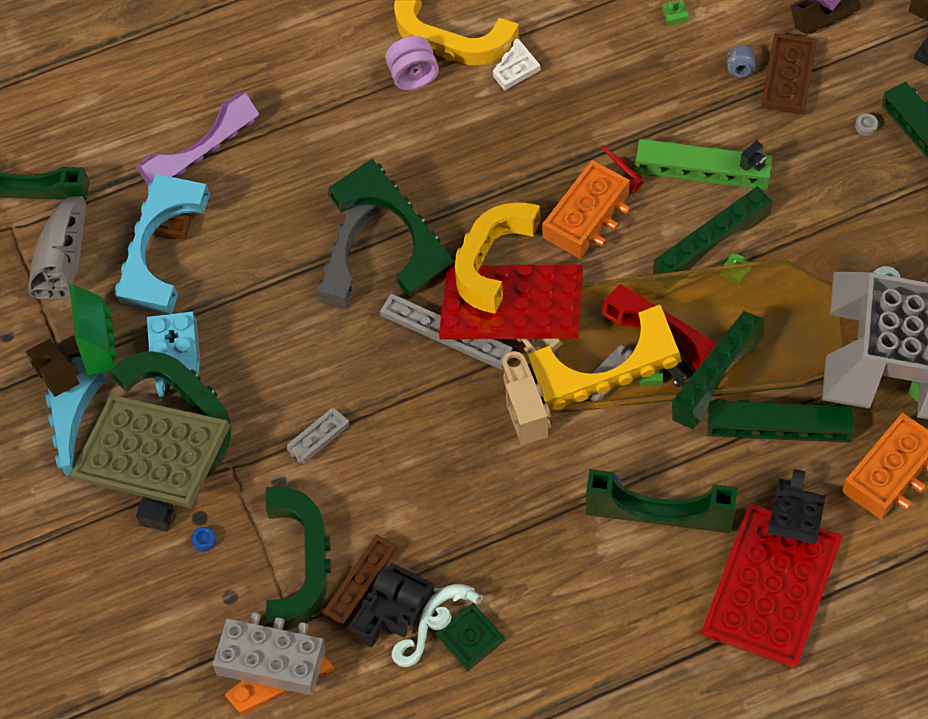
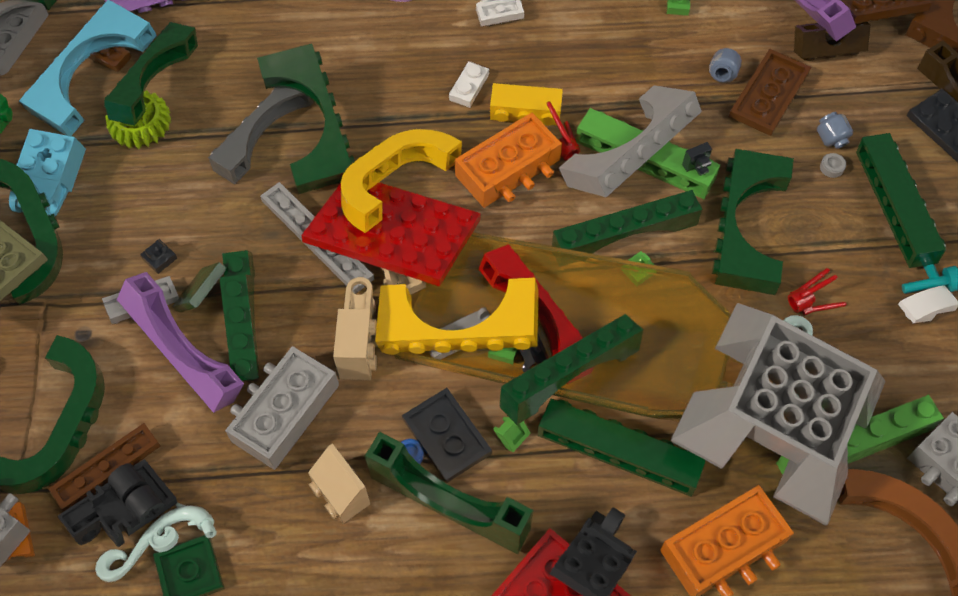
camera: 15 degrees right, 0 degrees up
none -> dark green arch [104,22,198,126]
none -> lime gear [105,90,171,149]
none -> medium lavender arch [117,272,244,413]
none -> black tile [140,239,178,274]
none -> tile [172,262,226,312]
none -> dark green arch [219,250,260,381]
none -> light grey piece [225,346,339,470]
none -> tan slope [308,443,370,524]
none -> black plate [402,388,492,483]
none -> white plate [449,62,489,108]
none -> yellow brick [490,83,563,126]
none -> bright green tile [493,417,531,452]
none -> light grey arch [559,86,702,197]
none -> dark green arch [712,148,794,295]
none -> red plant [788,268,847,316]
none -> sand blue head [817,112,853,149]

